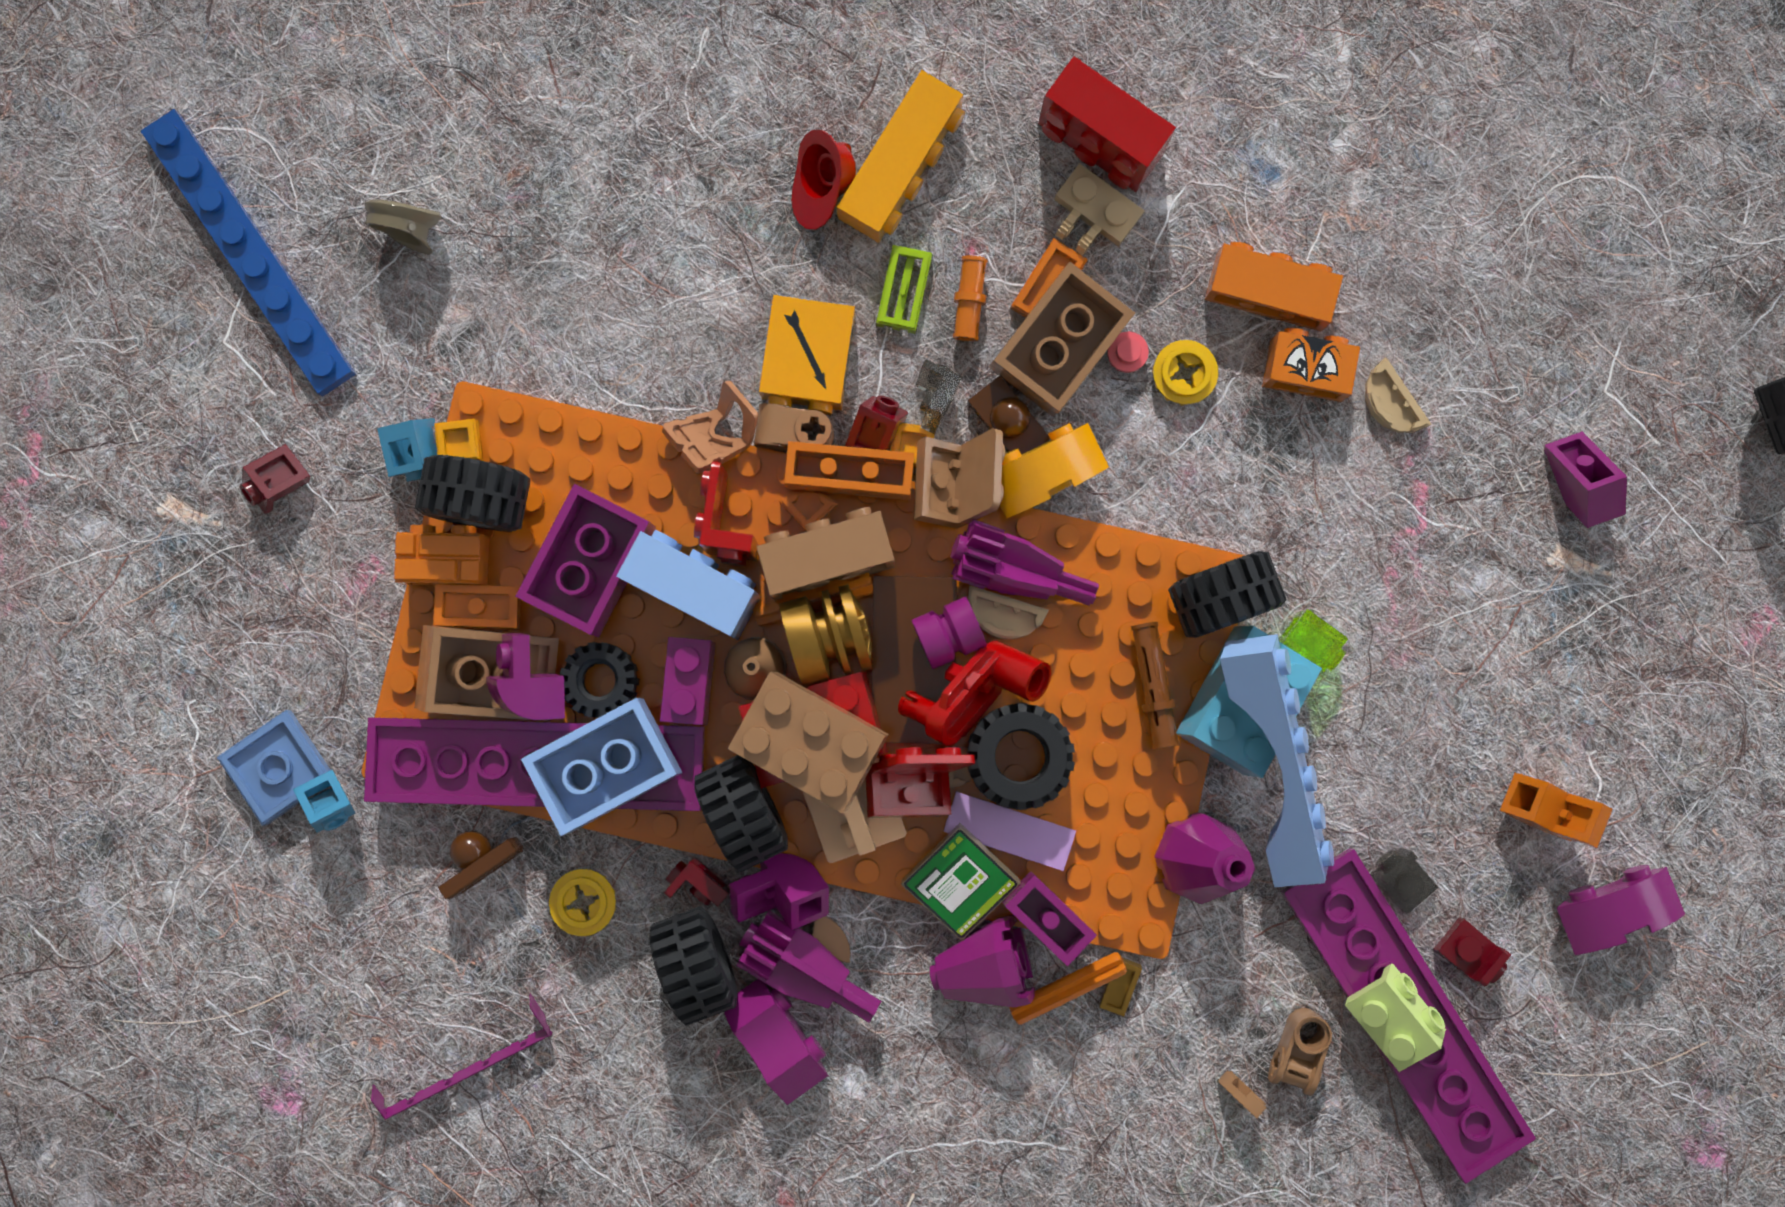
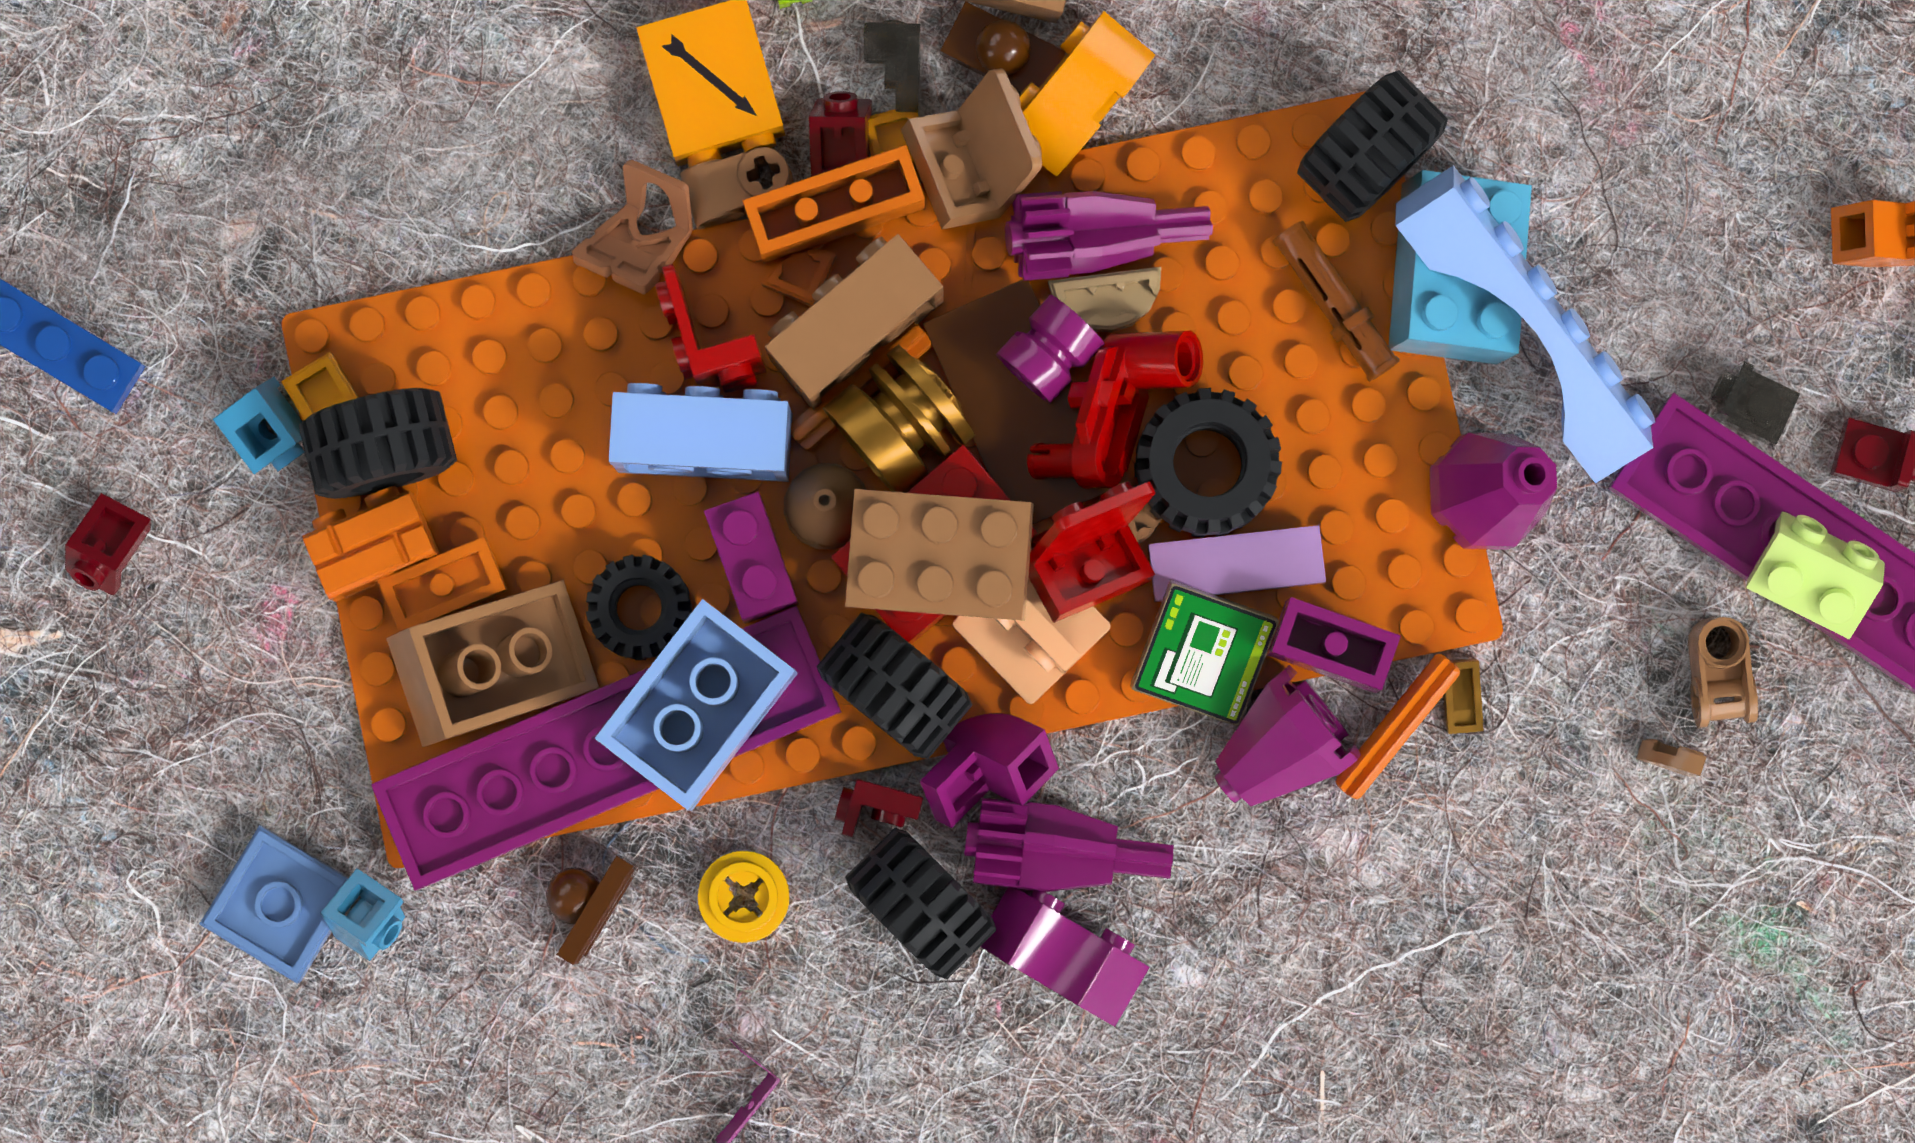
camera: 25 degrees left, 0 degrees up
dark tan piece [365,199,442,255] -> none
magenta brick [486,633,565,720] -> none
magenta brick [515,484,656,637] -> none
medium nougat tile [812,916,851,963] -> none
clear neon green brick [1279,609,1349,673] -> none

